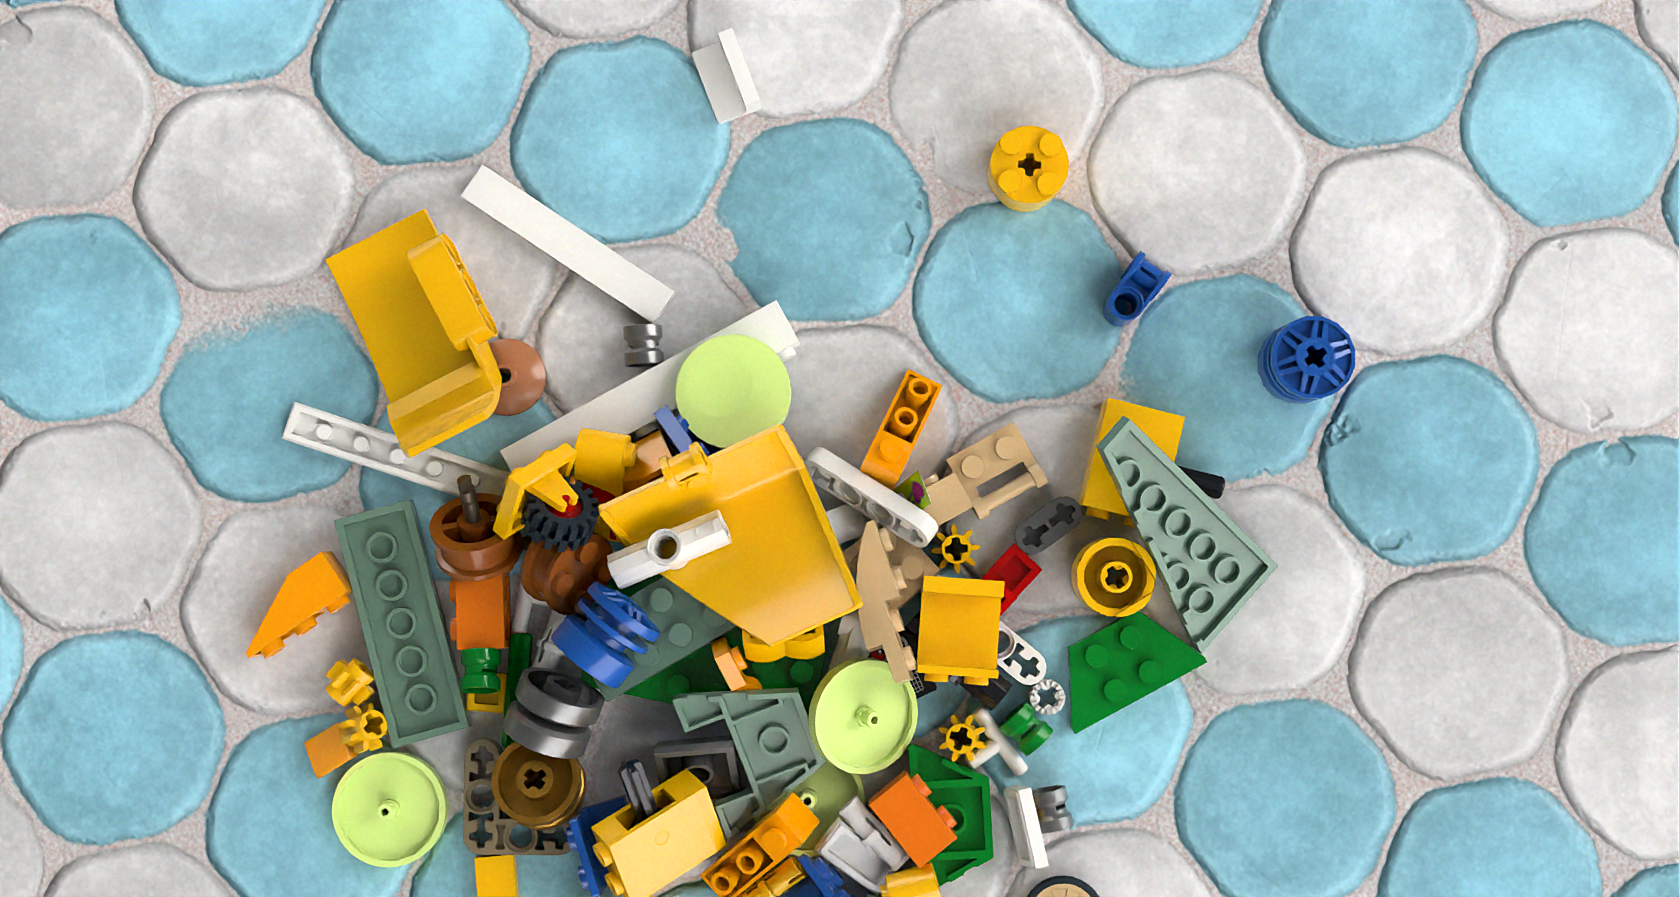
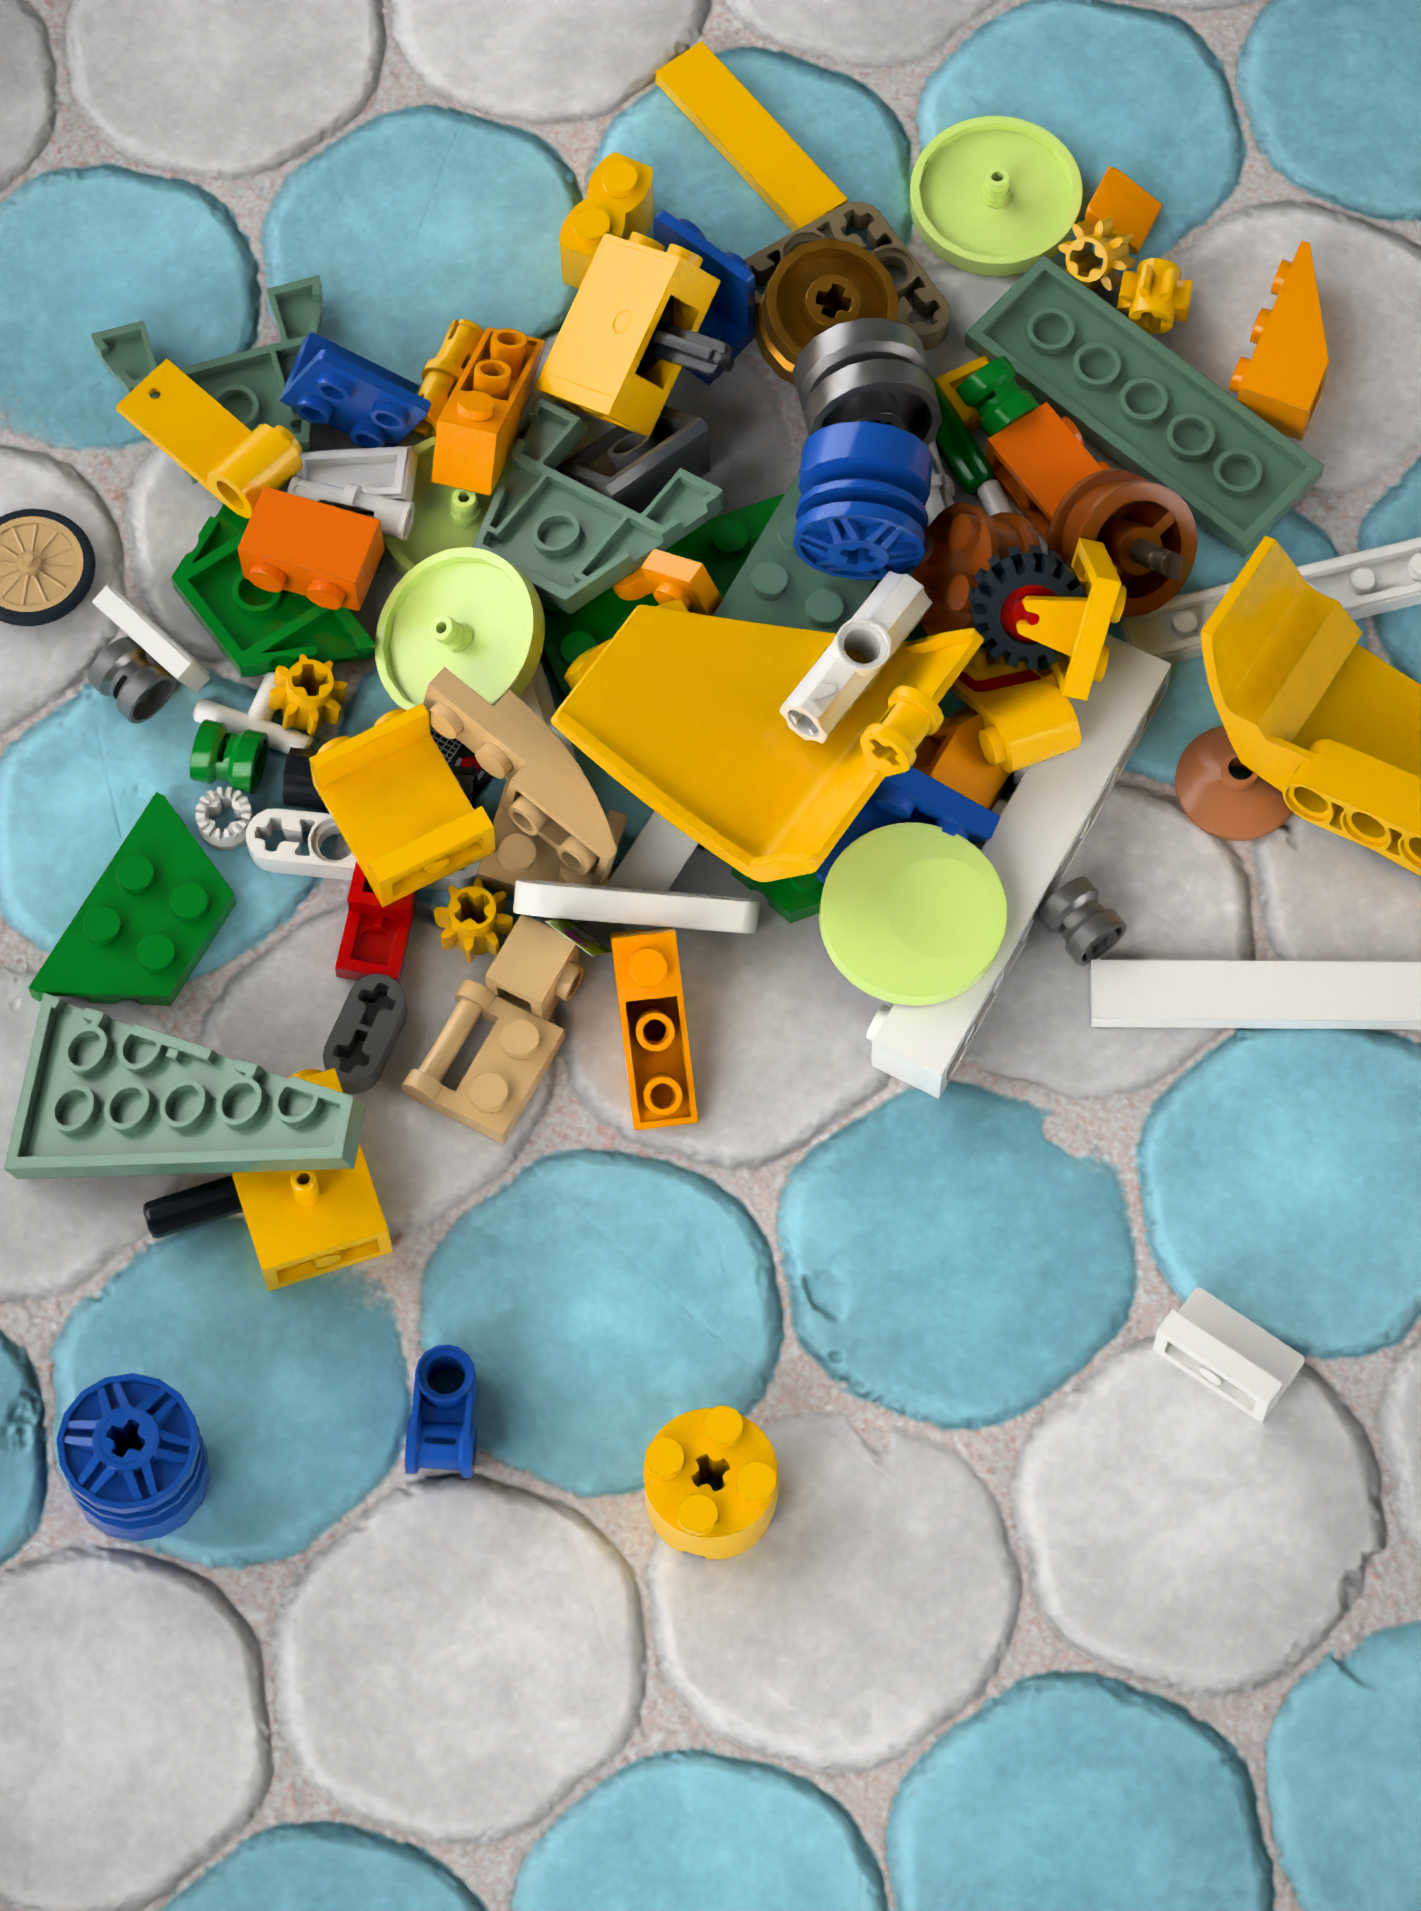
camera: 145 degrees right, 20 degrees down
yellow brick [1071,537,1156,617] -> none

